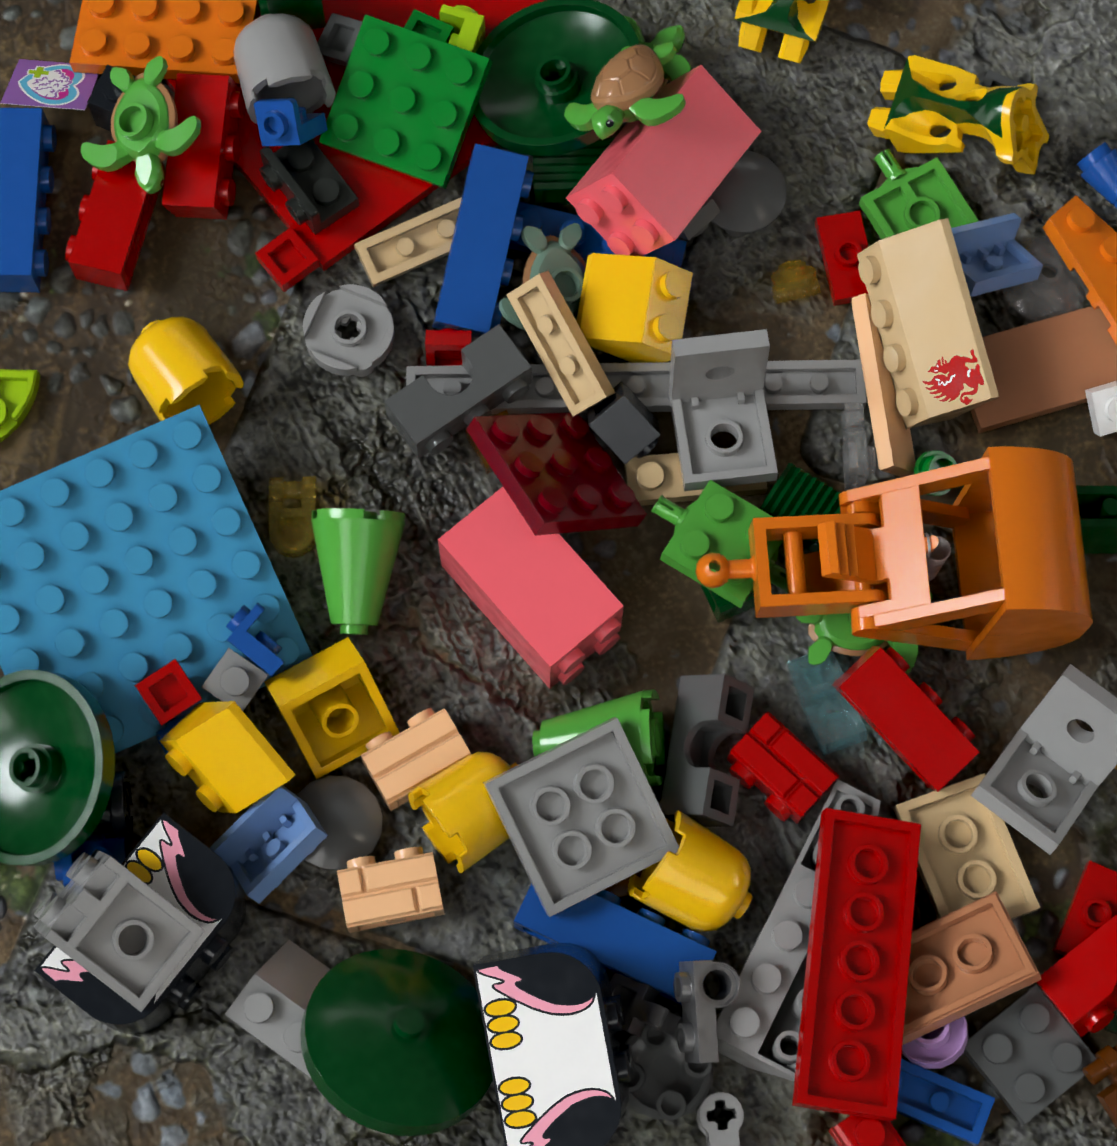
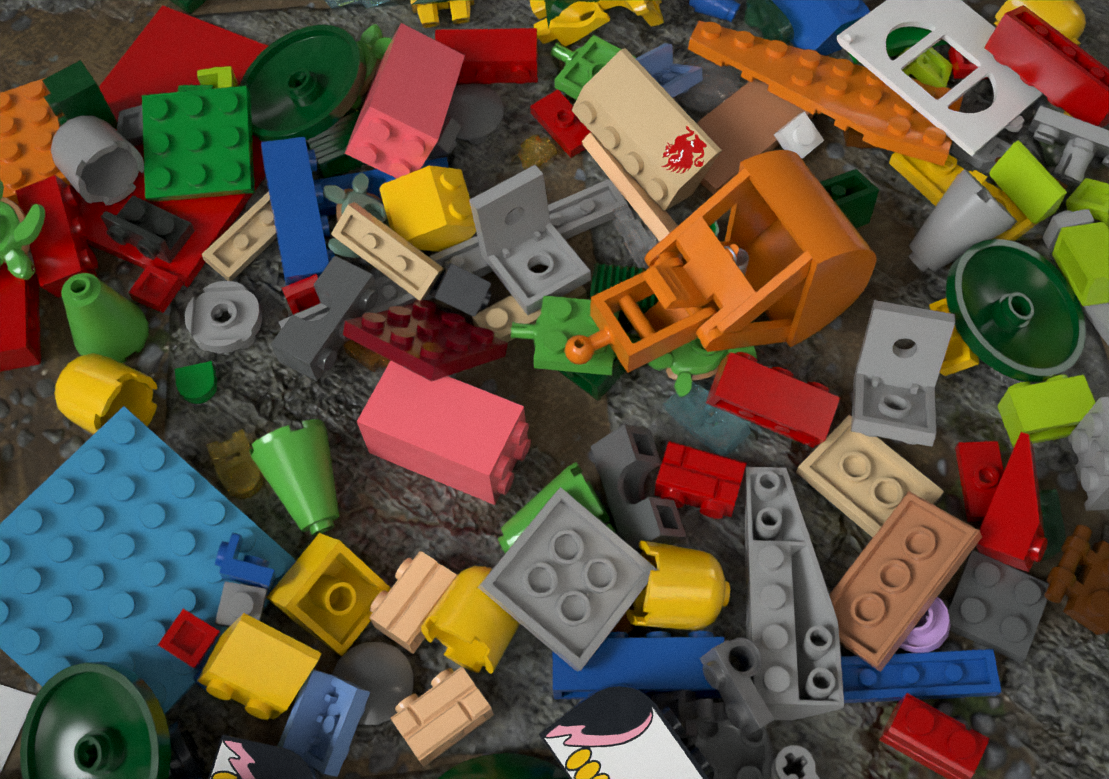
camera: 20 degrees left, 10 degrees down
blue bracket [254,98,328,146] -> none
animal [564,42,686,140] -> none
red plate [792,808,921,1121] -> none
none -> bright green cone [62,273,149,363]
none -> green tile [174,361,217,404]
none -> red brick [435,28,538,84]

